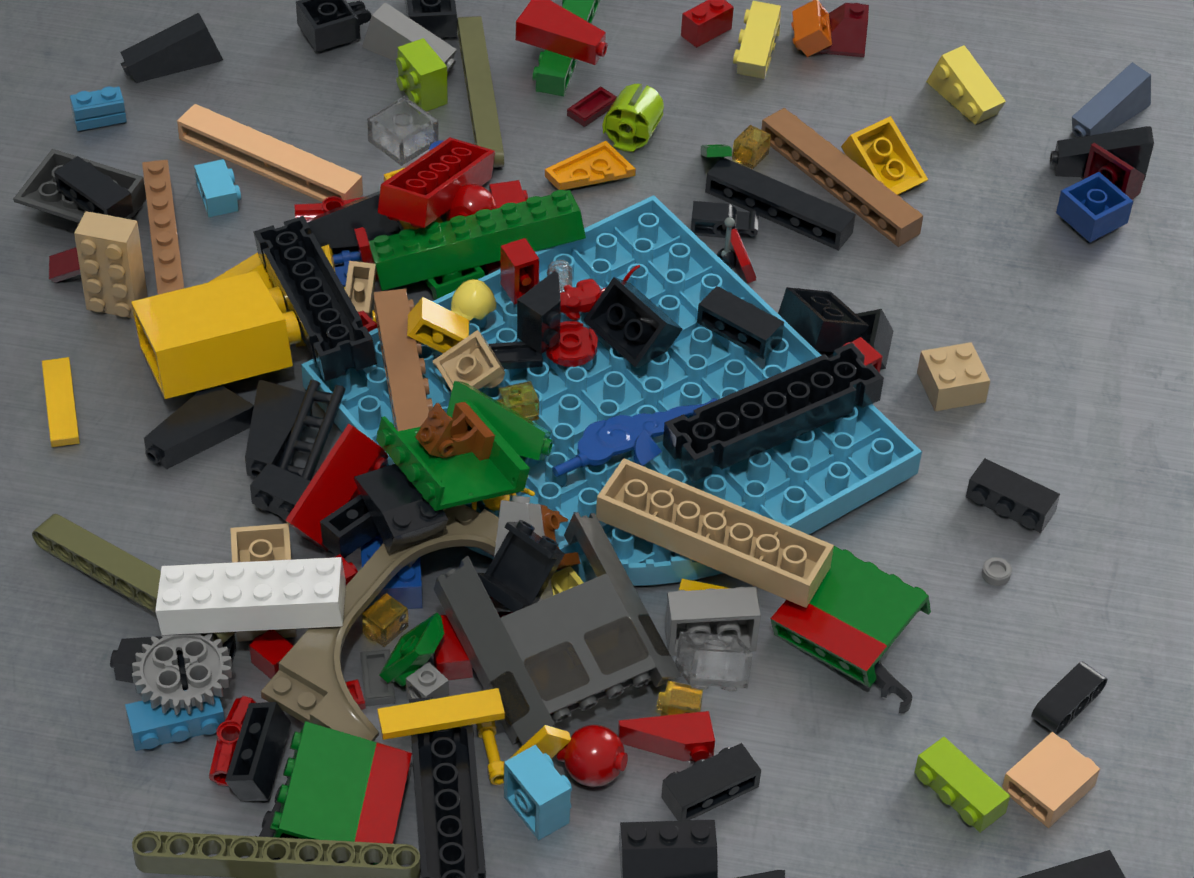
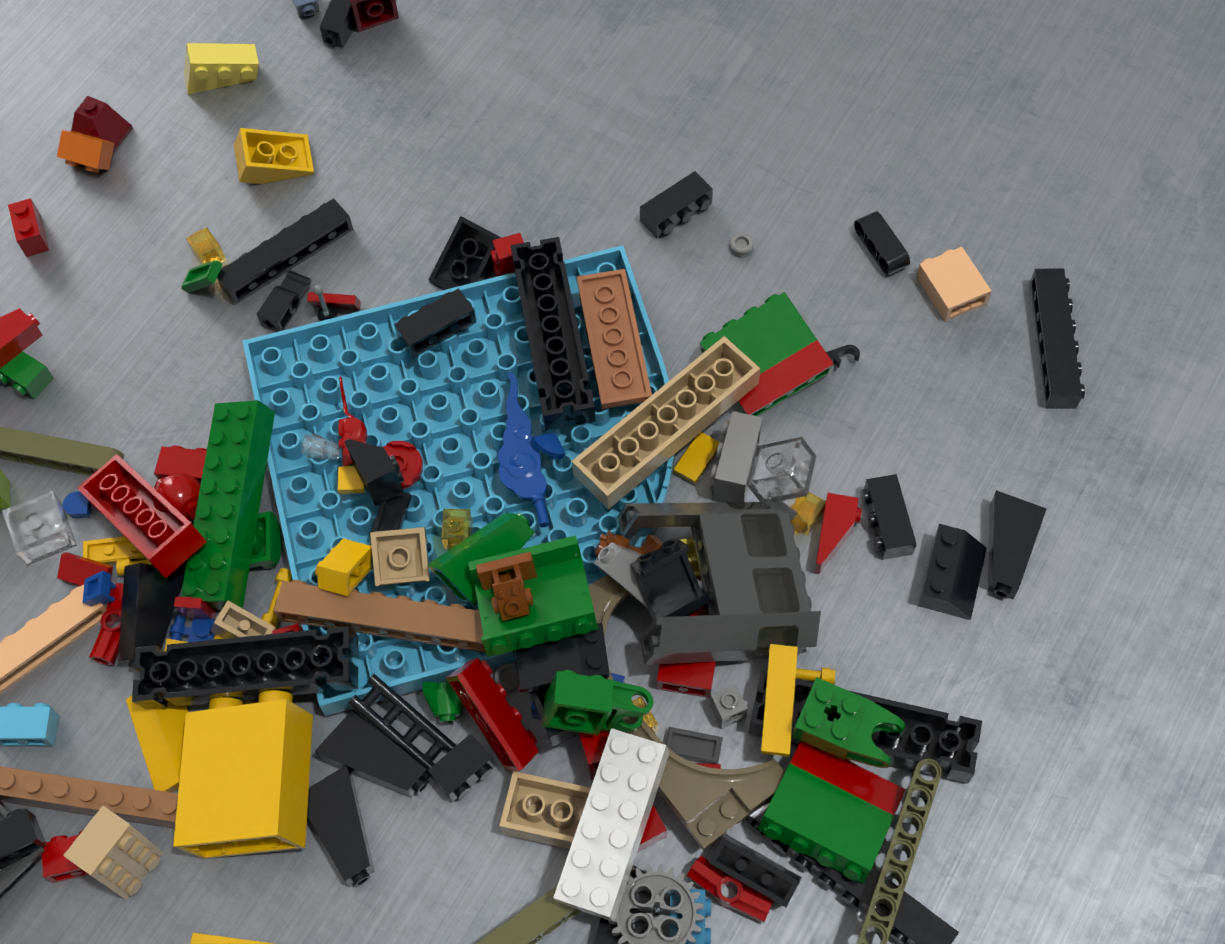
camera: 65 degrees left, 15 degrees up
dark red tile [49,247,81,283] -> none
green slope [379,612,444,687] -> none
light yellow hair [451,279,496,321] -> none
red brick [501,238,539,305] -> none
medium azure brick [504,745,572,841] -> none
yellow tile [509,725,571,759] -> none
light orange wing [545,141,636,190] -> none
red brick [557,725,628,787] -> none
dark red tile [567,86,617,127] -> none
black slope [583,277,683,368] -> none
lime cylinder [602,84,664,152] -> none
light yellow wedge [733,1,781,79] -> none
medium nougat brick [760,108,923,247] -> none
black slope [778,287,869,354] -> none
lime brick [914,736,1010,833] -> none
tan brick [917,342,990,411] -> none
blue brick [1056,172,1133,242] -> none
none -> red tile [57,552,113,586]
none -> blue tile [82,571,116,606]
none -> green brick [542,670,654,735]
none -> nougat plate [576,269,652,409]
none -> green brick [792,677,906,768]

